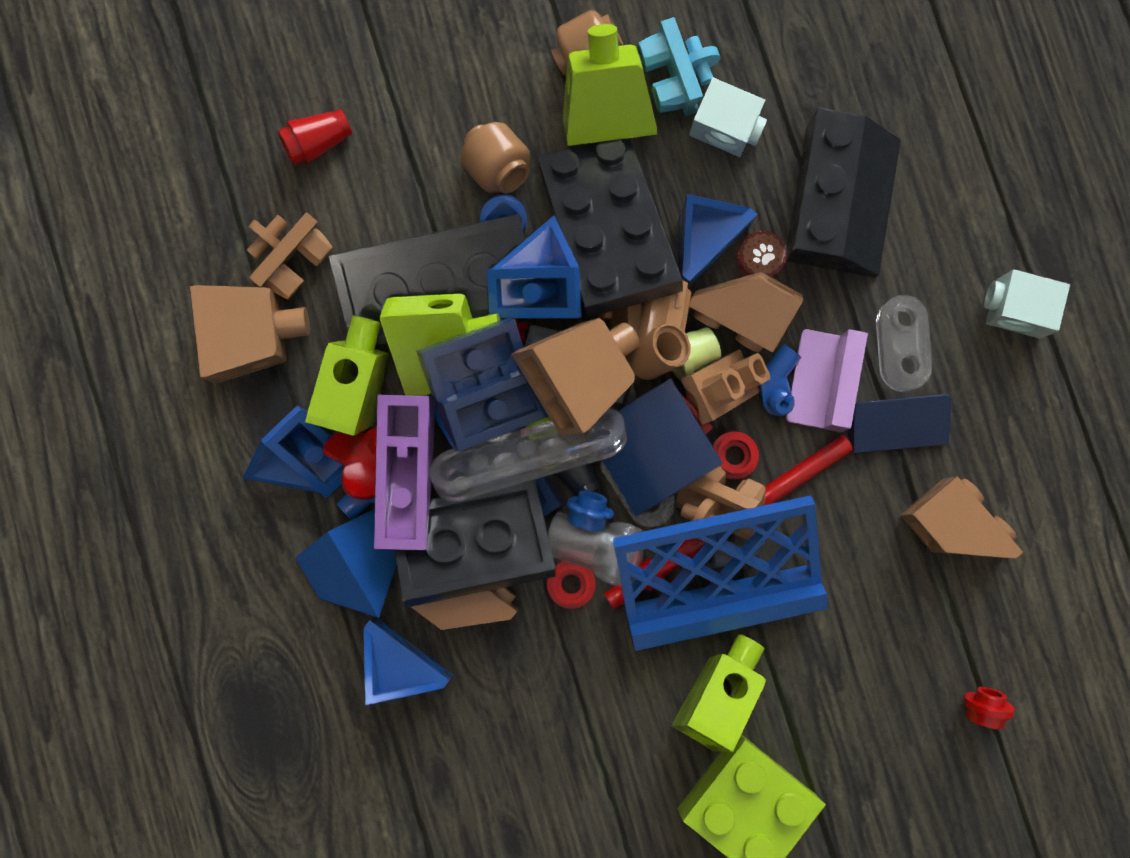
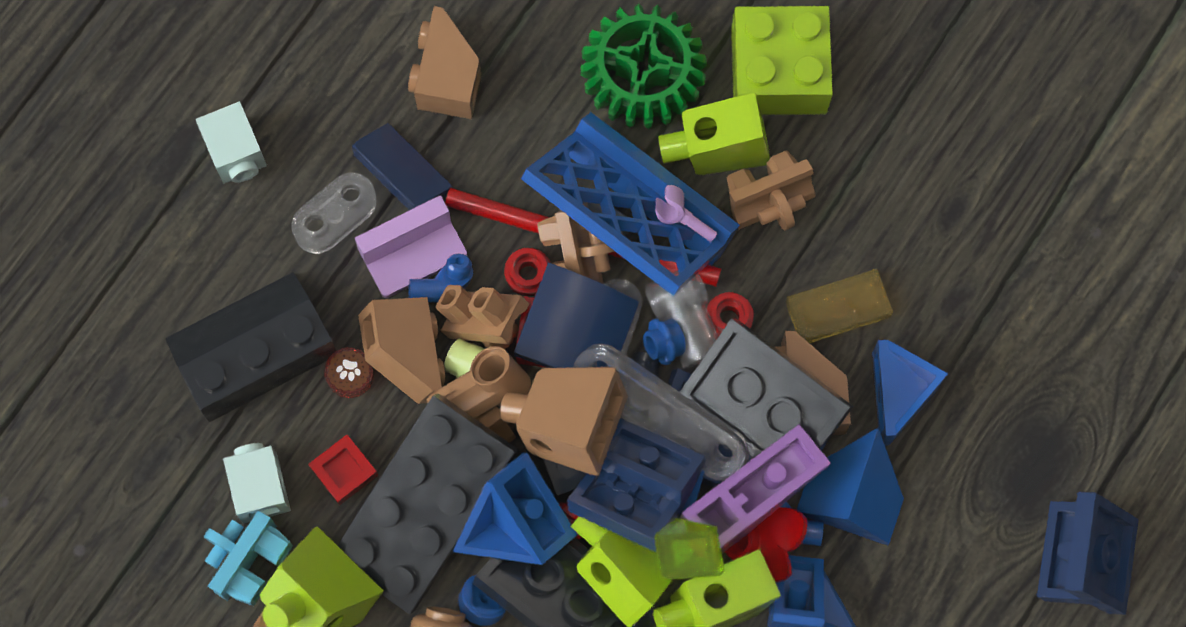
camera: 130 degrees left, 10 degrees down
blue slope [678,194,758,288] -> none
none -> red plate [308,435,378,505]
none -> green gear [581,3,707,129]
none -> clear neon green slope [654,518,725,579]
none -> lavender hand [655,185,717,242]
none -> medium nougat hips [727,151,815,231]
none -> clear yellow plate [786,269,893,343]
none -> dark blue bracket [1037,492,1139,615]

